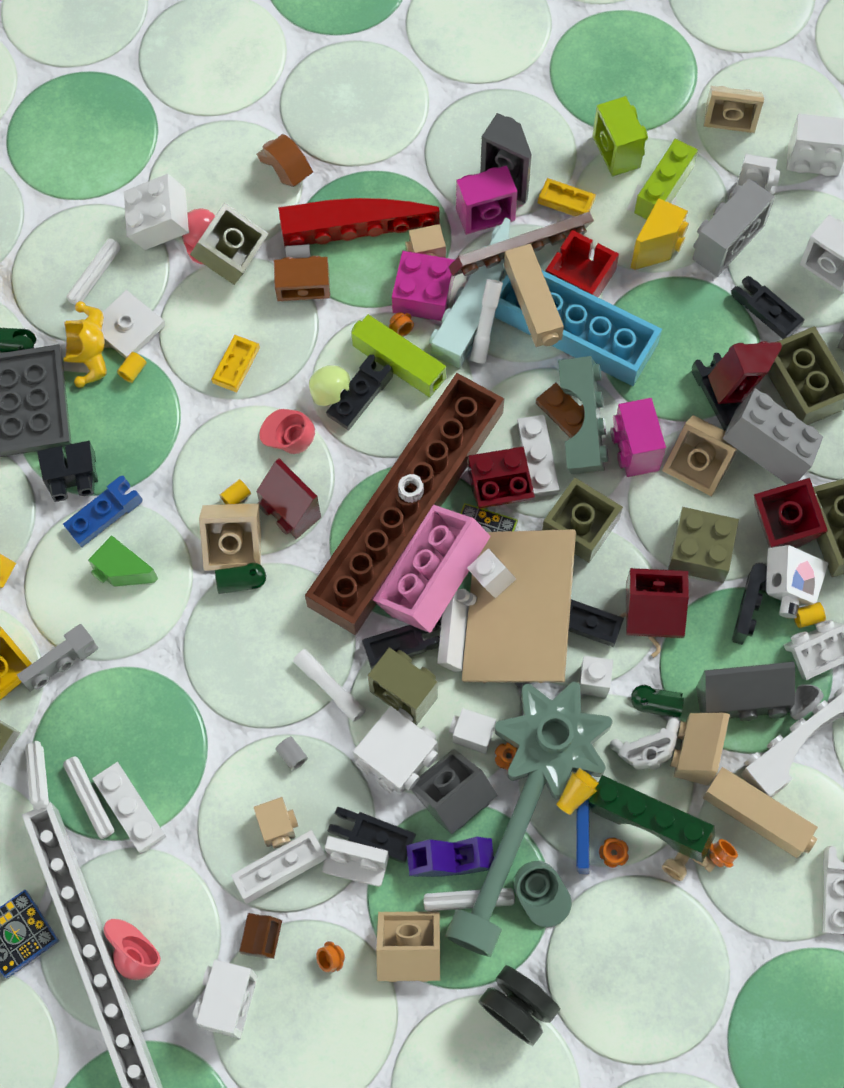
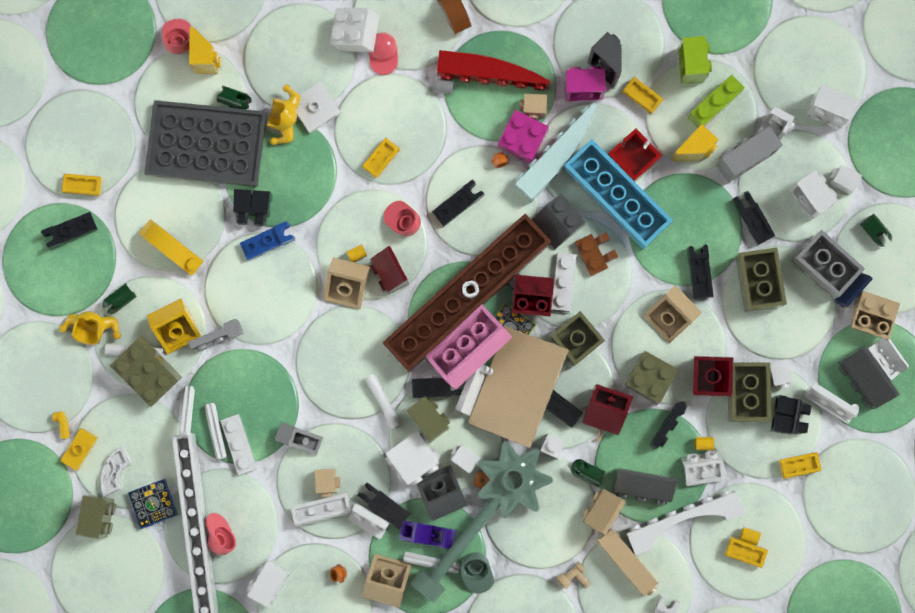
camera: 20 degrees right, 15 degrees up
white axle [67,239,121,305] -> none
bright green slope [88,535,158,587] -> none
yellow hinge [117,352,147,383] -> none
olive brick [190,203,269,285] -> none
dark green piece [215,563,266,594] -> none
reddish brown piece [239,913,282,959] -> none
dark orange brick [274,256,331,301] -> none
light grey hinge [275,737,308,771] -> none
yellowish green hair [309,365,350,406] -> none
lime brick [351,314,446,398] -> none
plate [449,211,594,276] -> none
white brick [467,548,516,598] -> none
white piece [470,279,503,363] -> none
tan brick [504,244,564,347] -> none
yellow cone [556,768,599,815] -> none
sand green arch [558,356,609,474] -> none
blue tile [577,798,590,874] -> none
dark green arch [589,775,715,863] -> none
orange plate [599,837,629,868] -> none
dark pink brick [610,398,666,477] -> none
white piece [610,718,679,770] -> none
tan slope [704,86,764,133] -> none
dark red slope [708,341,782,404] -> none
orange plate [709,839,738,868] -> none
light grey brick [723,388,823,484] -> none
white torso [766,545,828,618] -> none
light grey piece [790,685,823,720] -> none
none -> light grey slope [275,422,323,455]
none -> dark grey slope [532,194,586,250]

